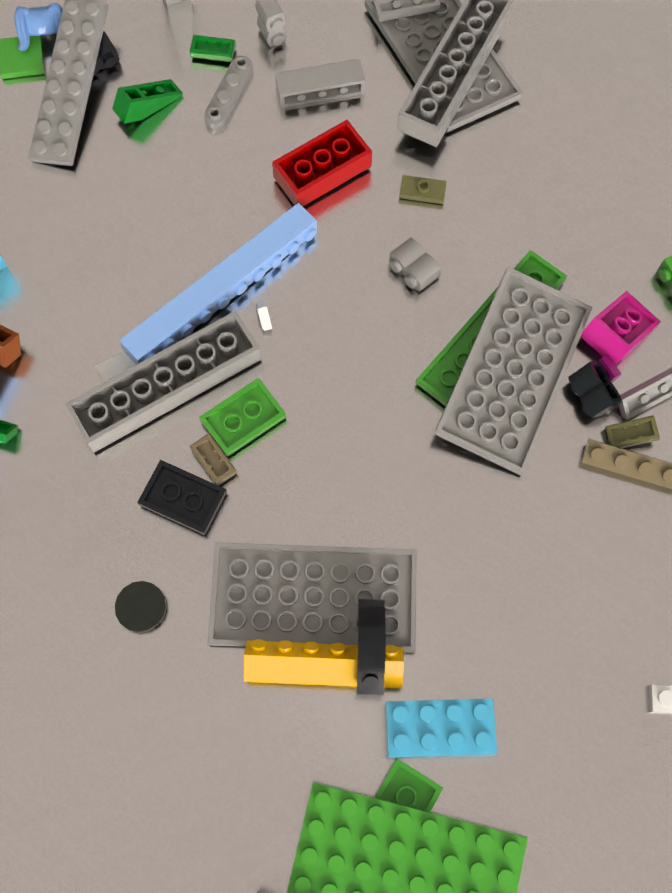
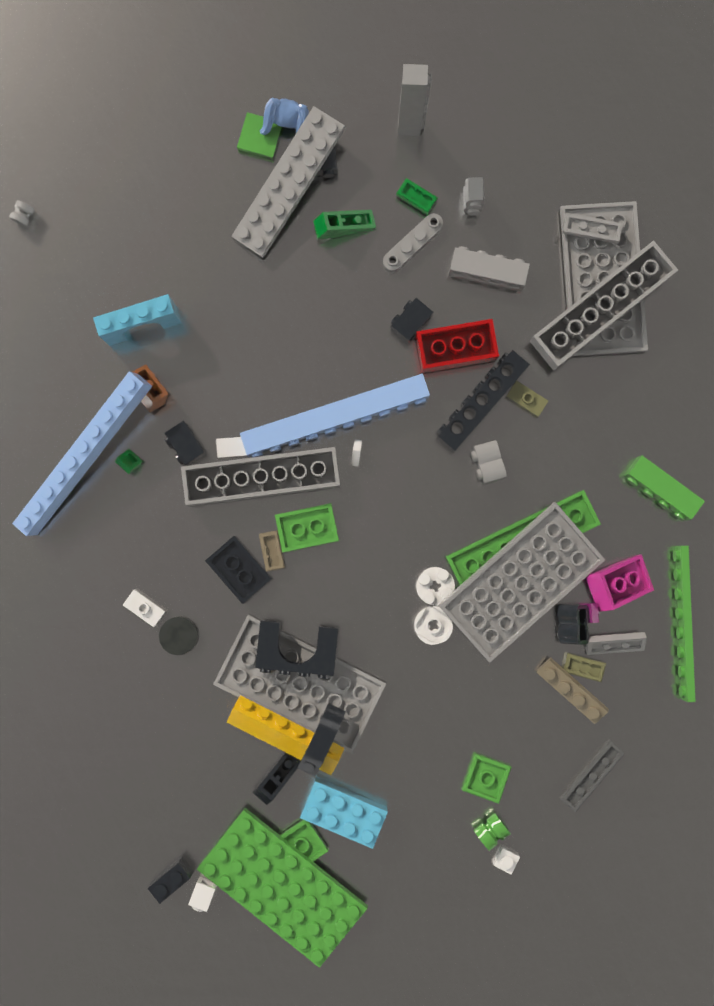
camera: 25 degrees right, 15 degrees up
none -> white plate [123,589,166,627]
none -> black brick [164,420,207,466]
none -> black slope [252,752,301,805]
none -> black arch [255,620,339,679]
none -> black brick [391,297,434,344]
none -> white plate [414,606,453,645]
none -> white plate [416,567,455,606]
none -> black brick [436,350,530,453]
none -> bright green tile [462,752,512,804]
none -> bright green wheel [474,813,511,851]
none -> bright green brick [624,455,705,521]

